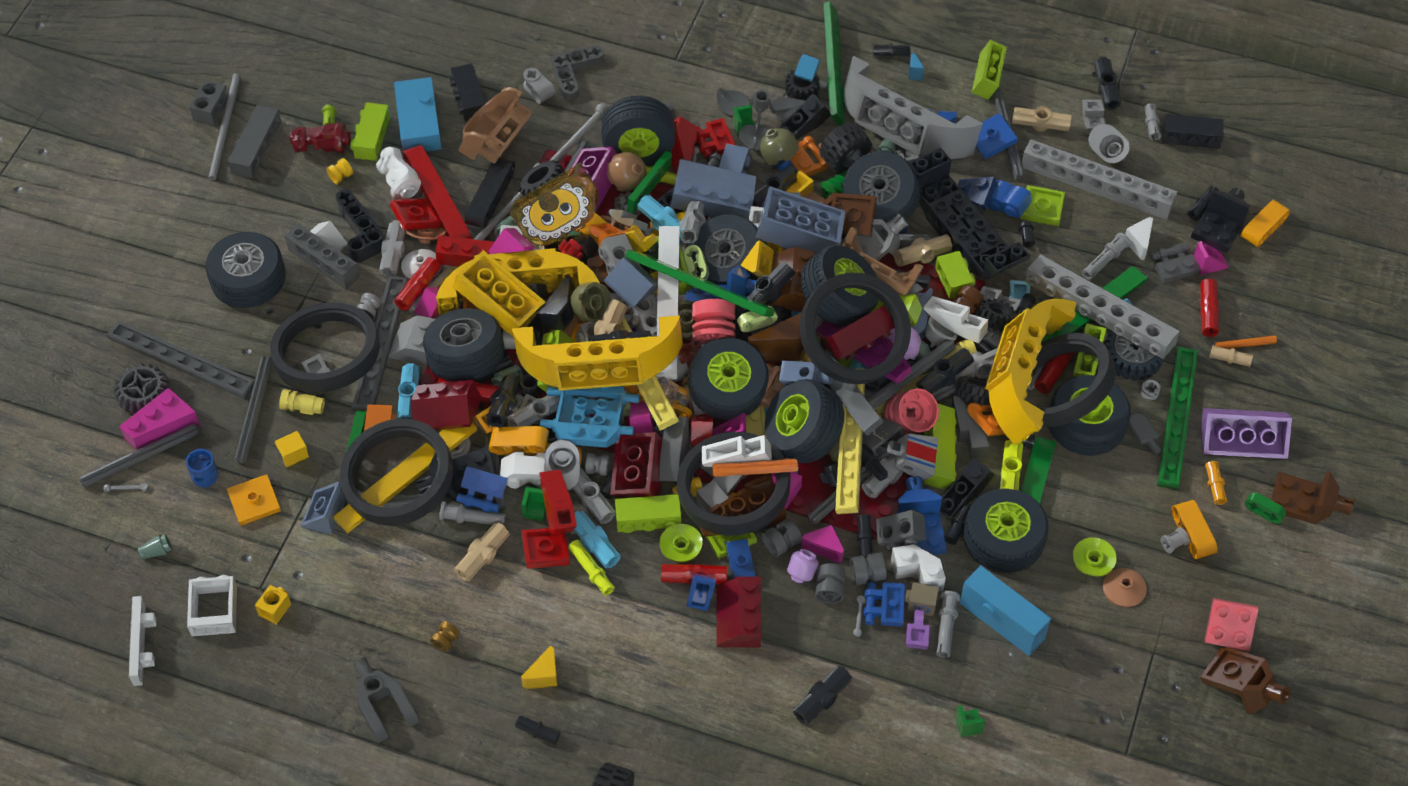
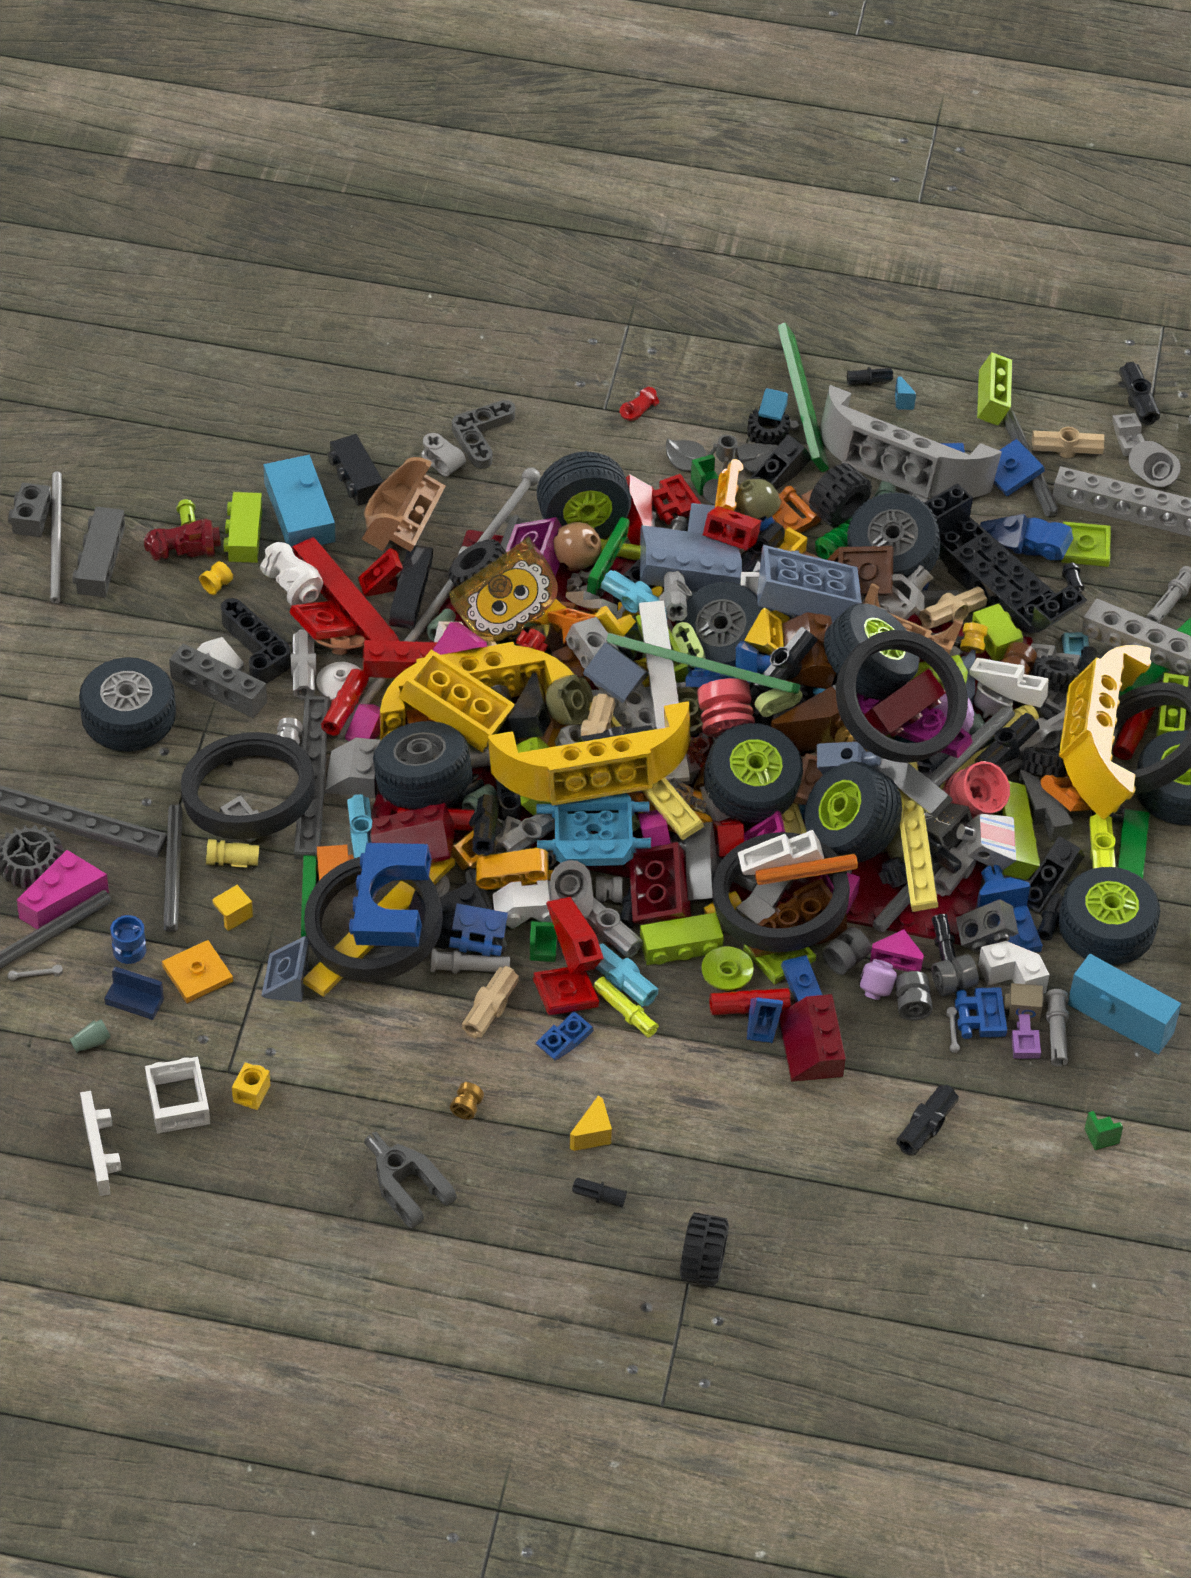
camera: 10 degrees left, 5 degrees down
none -> dark blue panel [104,967,164,1020]
none -> blue arch [349,843,432,947]
none -> red slope [358,548,403,597]
none -> blue slope [536,1011,594,1061]
none -> red piece [620,387,659,421]
none -> red brick [703,506,761,551]
none -> light orange plate [715,459,743,511]
none -> yellow wheel [960,623,988,653]

